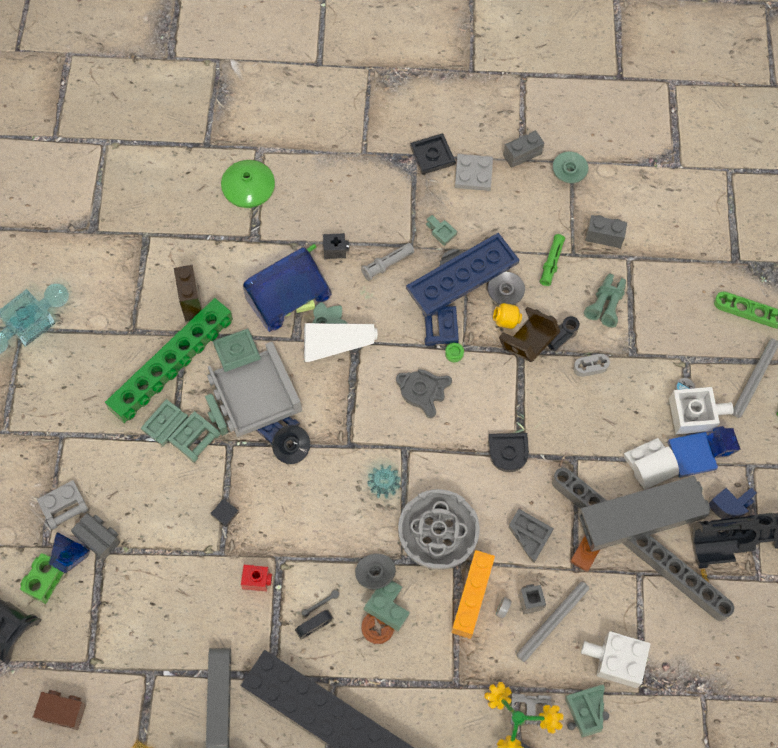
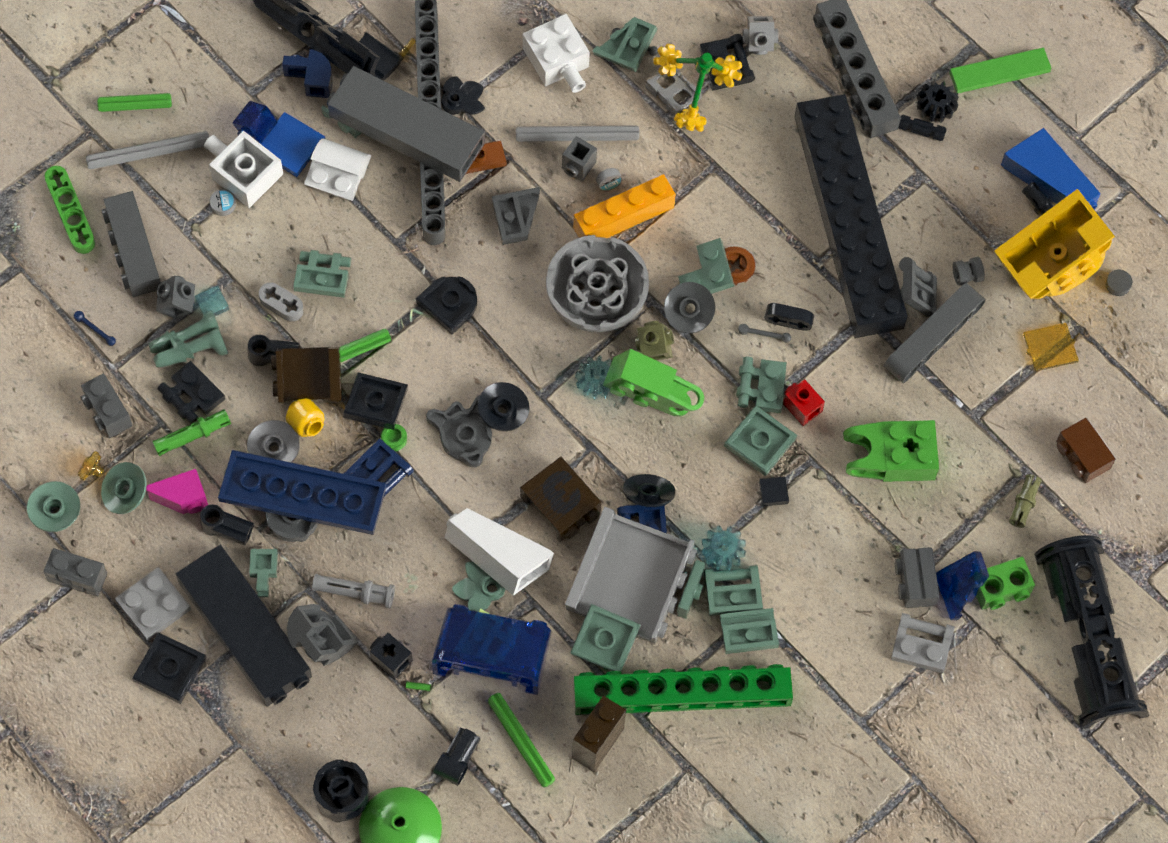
camera: 135 degrees left, 0 degrees up
none -> dark blue hinge [74,311,116,346]
none -> clear yellow plant [78,451,104,481]
none -> dark grey brick [101,191,161,297]
none -> sand green dish [101,462,147,514]
none -> dark pink slope [146,469,208,514]
none -> dark grey brick [156,276,195,319]
none -> black plate [157,360,226,424]
none -> black brick [175,544,312,707]
none -> clear light blue tile [195,286,229,316]
none -> black piece [200,504,254,545]
none -> dark grey brick [287,604,358,666]
none -> sand green plate [293,250,352,298]
none -> black brick [313,759,369,823]
none -> bright green axle [340,329,391,362]
none -> black tile [343,372,408,430]
none -> black piece [433,727,481,786]
none -> black plate [441,76,485,115]
none -> black dish [478,382,530,432]
none -> bright green axle [488,693,555,788]
none -> dark brown panel [520,457,601,542]
none -> bright green brick [603,349,704,417]
none -> olive brick [635,321,674,361]
none -> clear light blue gear [702,525,746,571]
none -> sand green plate [724,405,797,476]
none -> sand green plate [736,357,787,413]
none -> bright green brick [843,420,939,482]
none -> dark grey plate [899,257,937,317]
none -> olive pin [1009,474,1042,528]

